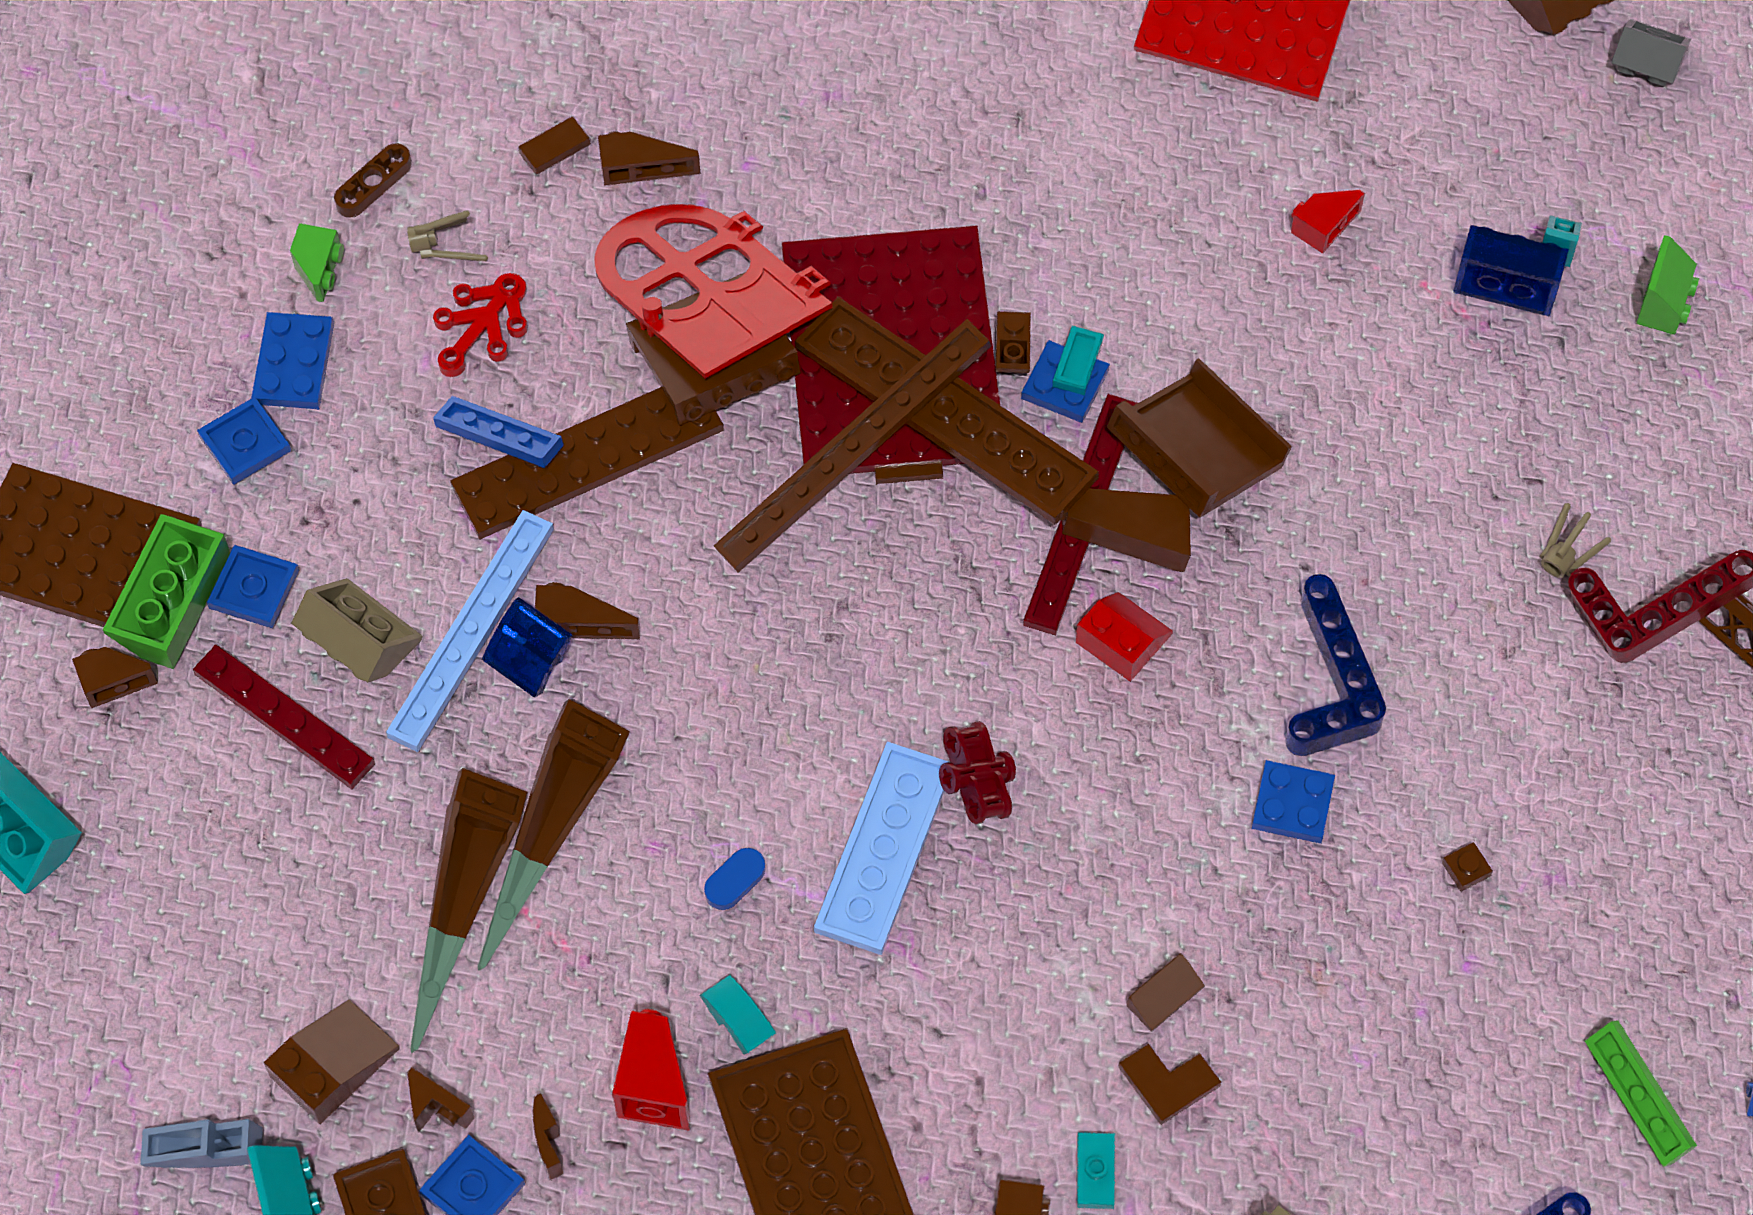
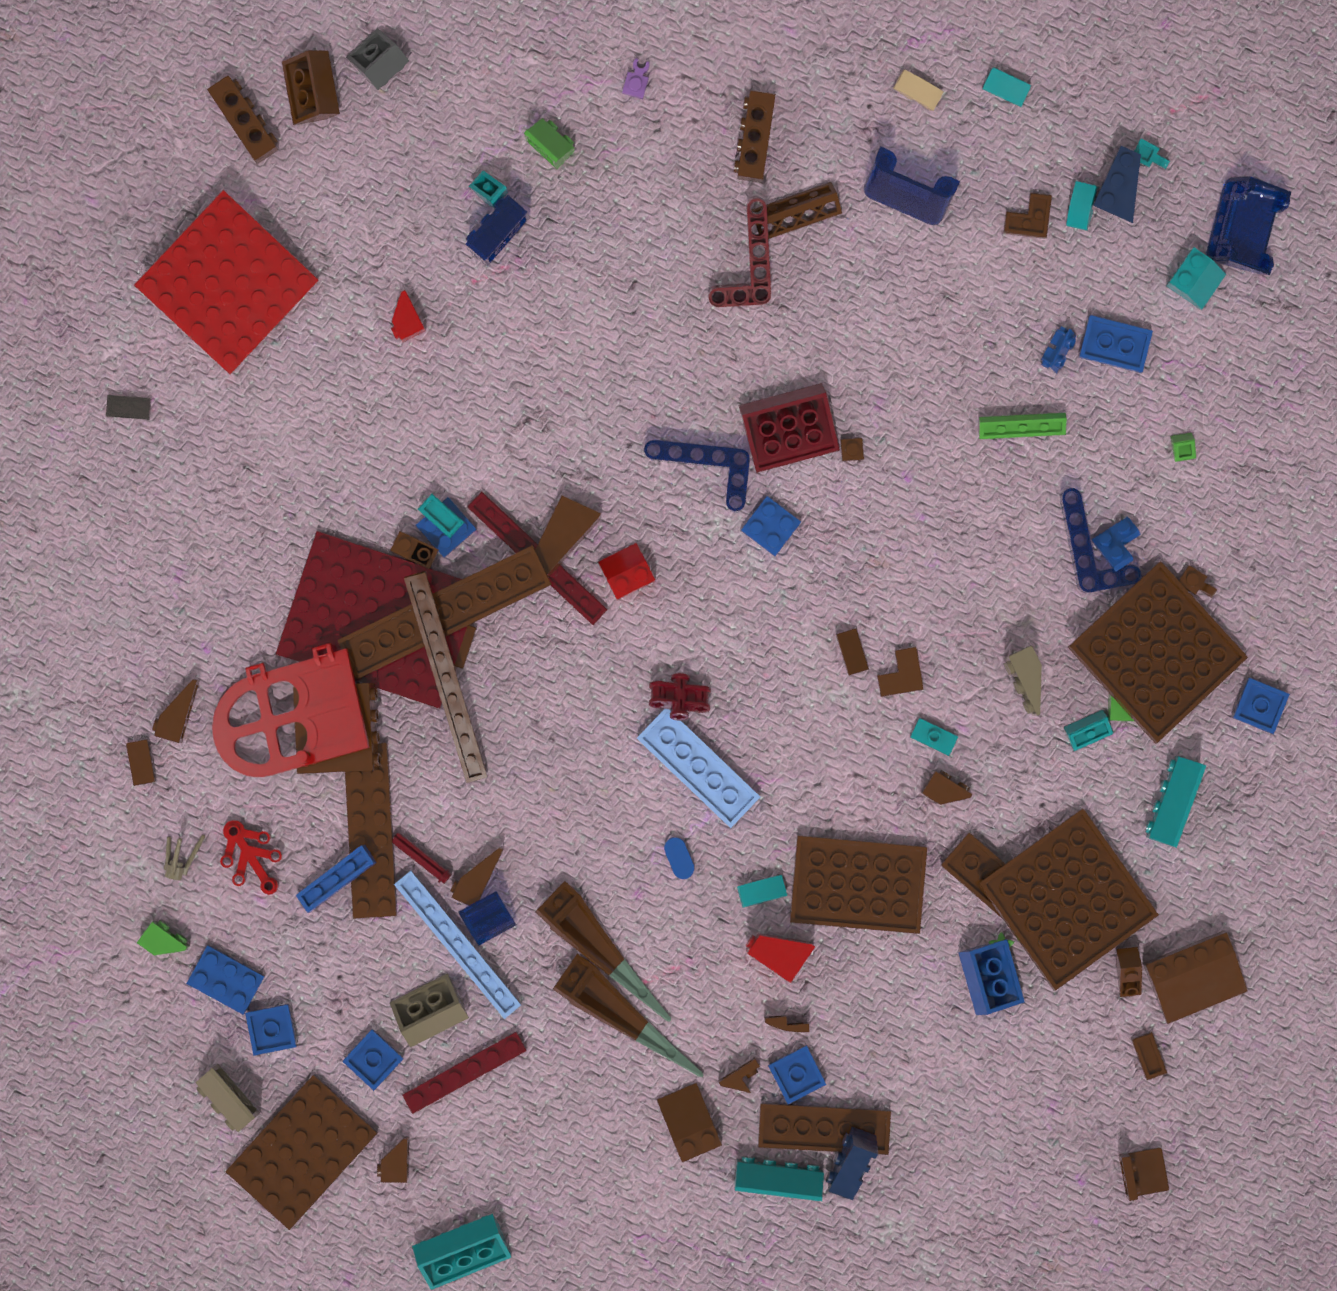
camera: 65 degrees left, 25 degrees up
bright green slope [103,514,230,669] -> none
sand blue slope [140,1119,263,1168] -> none
reddish brown beam [334,143,412,218] -> none
reddish brown panel [1107,358,1292,518] -> none
dark tan plant [1540,503,1611,578] -> none
none -> dark tan slope [196,1064,260,1132]
none -> dark red axle [392,832,452,884]
none -> dark red slope [738,383,840,473]

